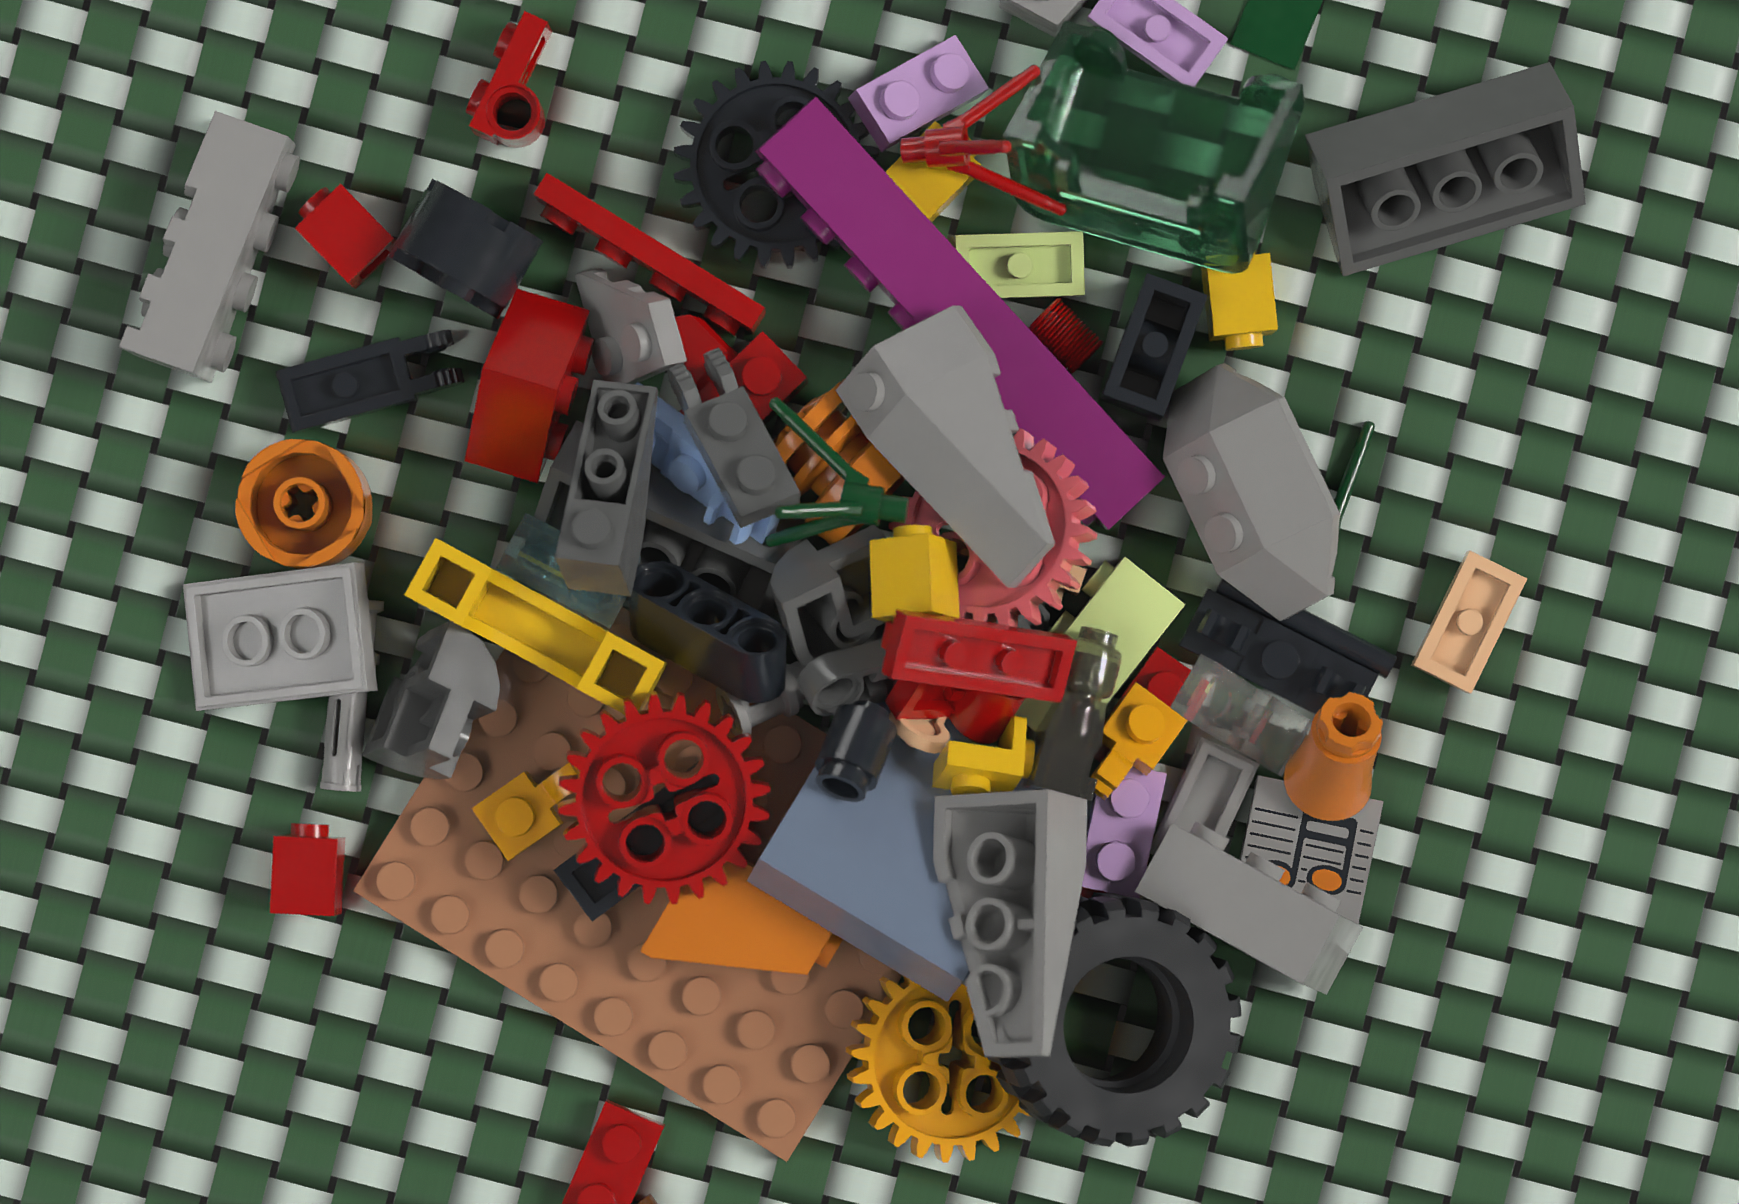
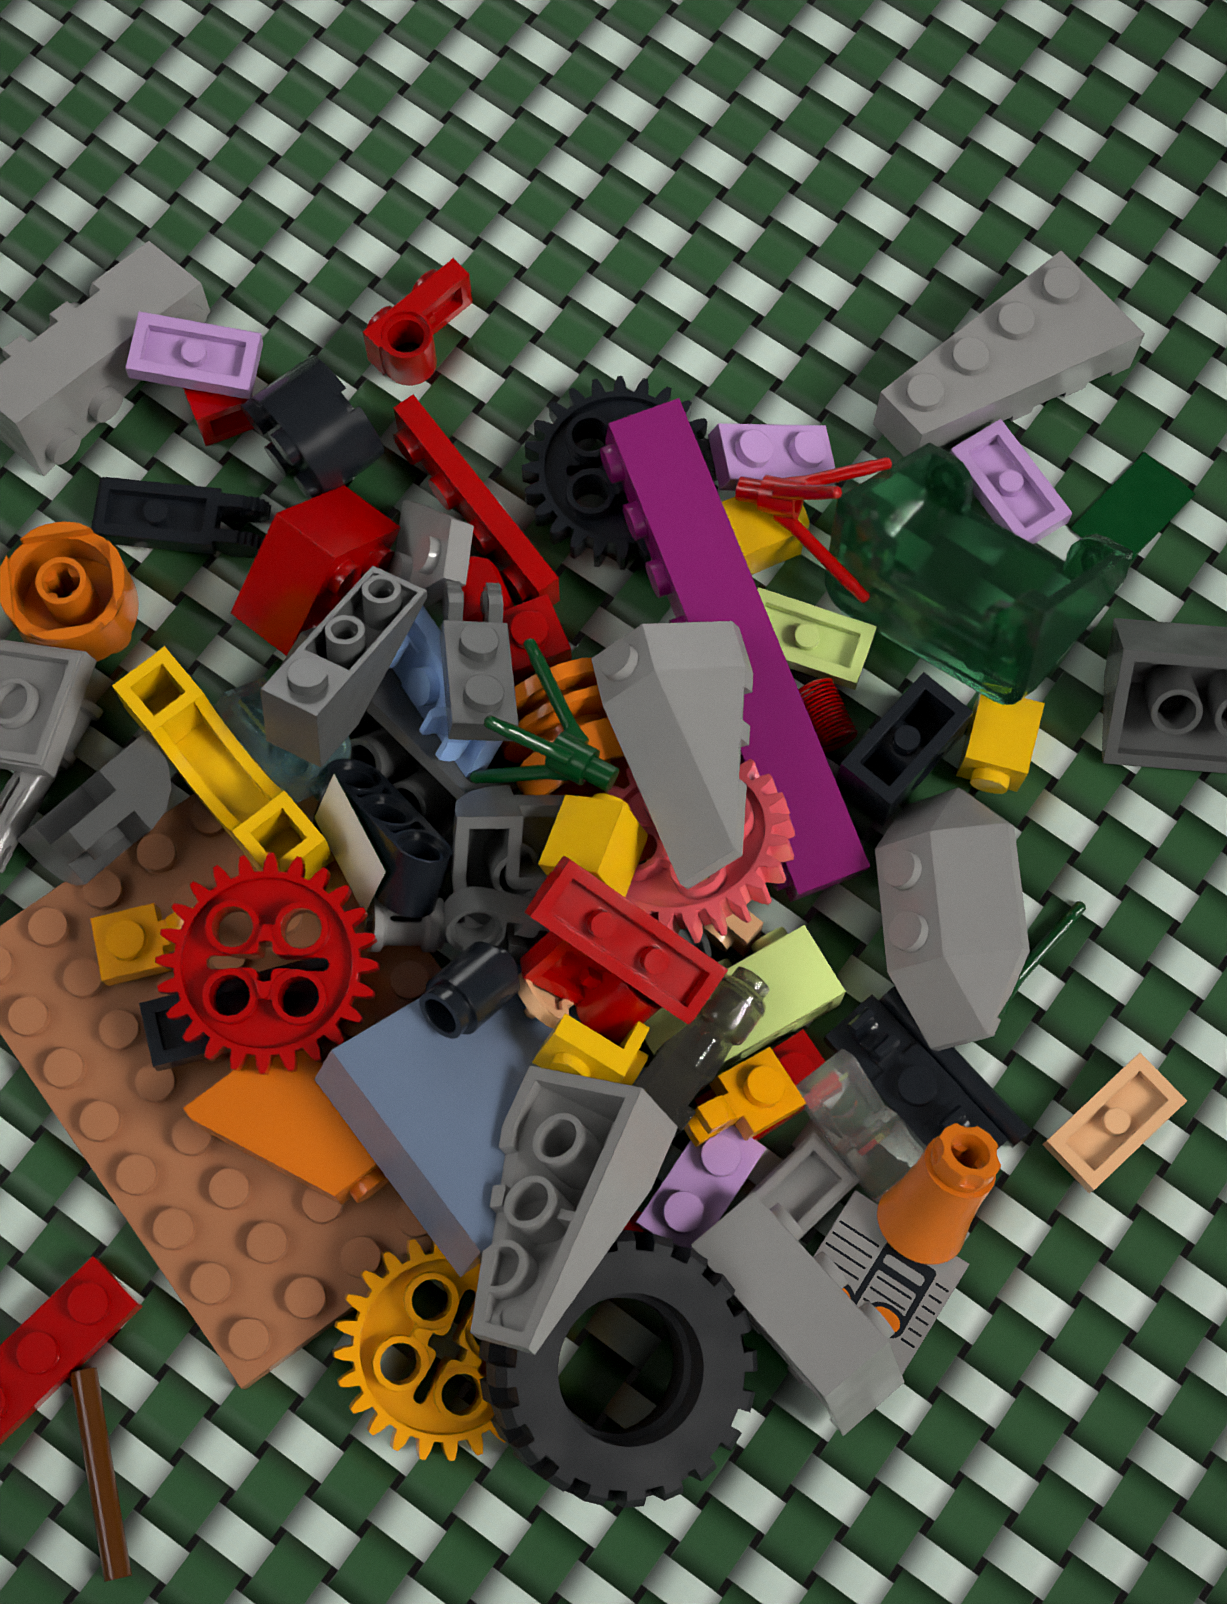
camera: 20 degrees right, 15 degrees down
none -> lavender plate [126,311,263,399]
none -> white sticker [314,773,386,912]

